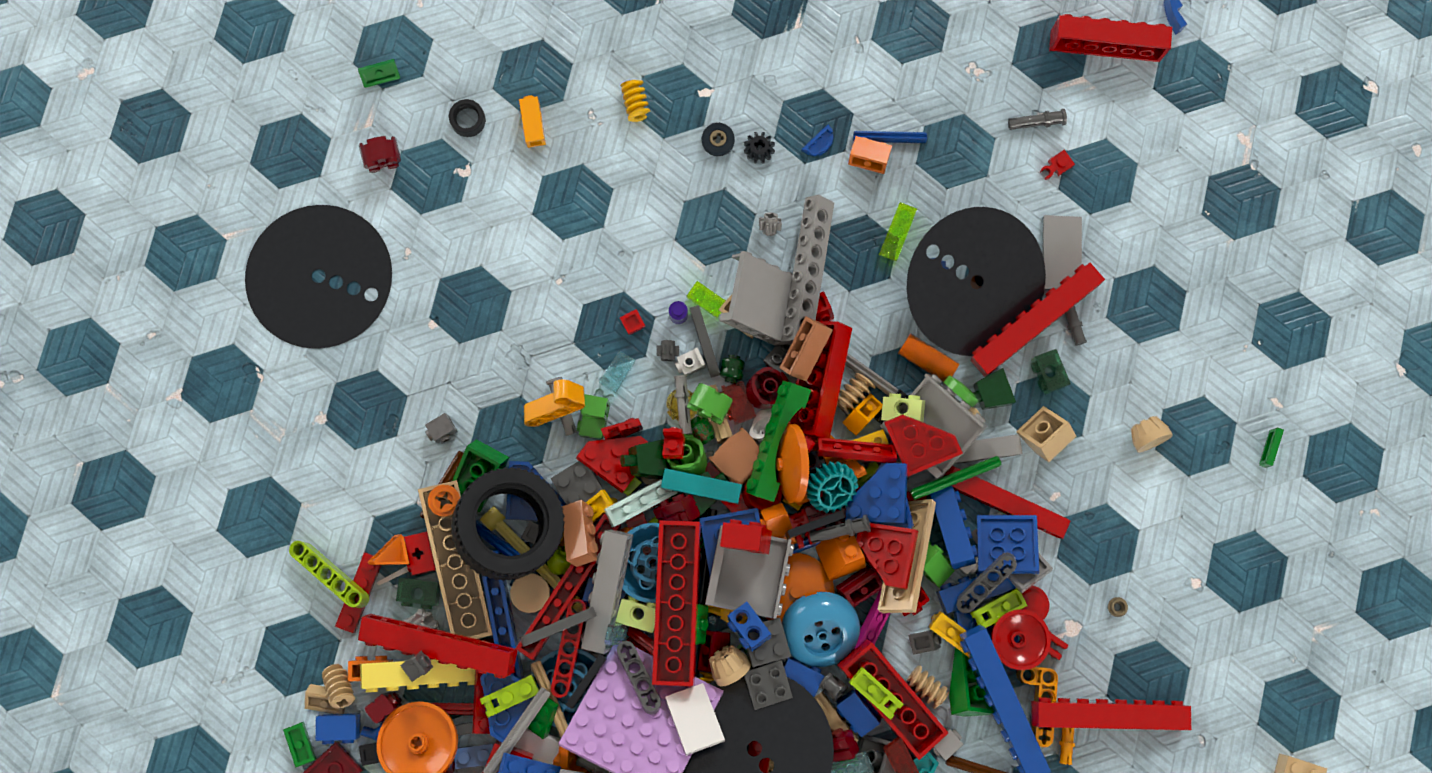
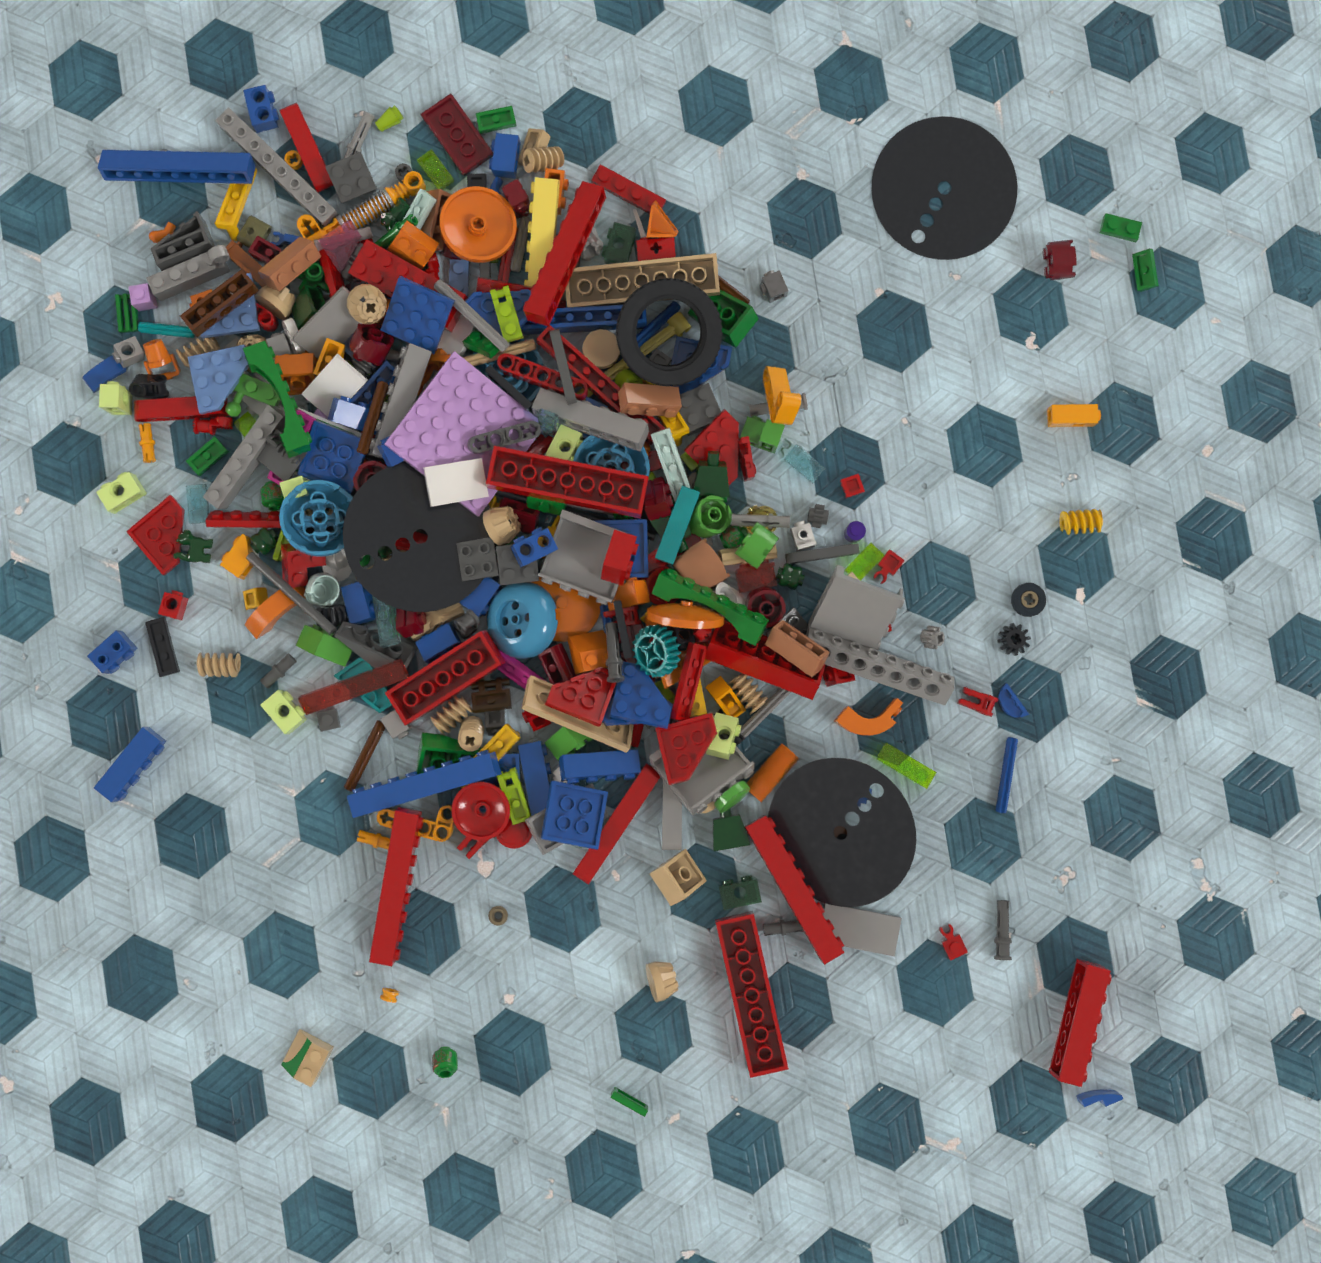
camera: 100 degrees right, 5 degrees up
lime beam [289,541,369,608] -> none
dark grey bracket [400,650,433,682] -> none
orange gear [428,485,460,516] -> none
black tyre [448,99,486,137] -> none
red bracket [662,427,685,459] -> none
orange brick [848,136,892,174] -> none
lime plate [849,667,904,720] -> none
green axle [910,456,1001,500] -> none
dark grey beam [957,553,1017,613] -> none
none -> light orange bush [380,988,400,1003]
none -> green head [432,1047,458,1078]
none -> tan piece [458,716,484,751]
none -> dark brown plate [471,677,512,713]
none -> light grey axle [510,216,530,272]
none -> red brick [715,911,789,1078]
none -> orange arch [834,698,903,735]
none -> red plate [873,549,905,584]
none -> red piece [957,687,998,717]
none -> green plate [1100,213,1142,243]

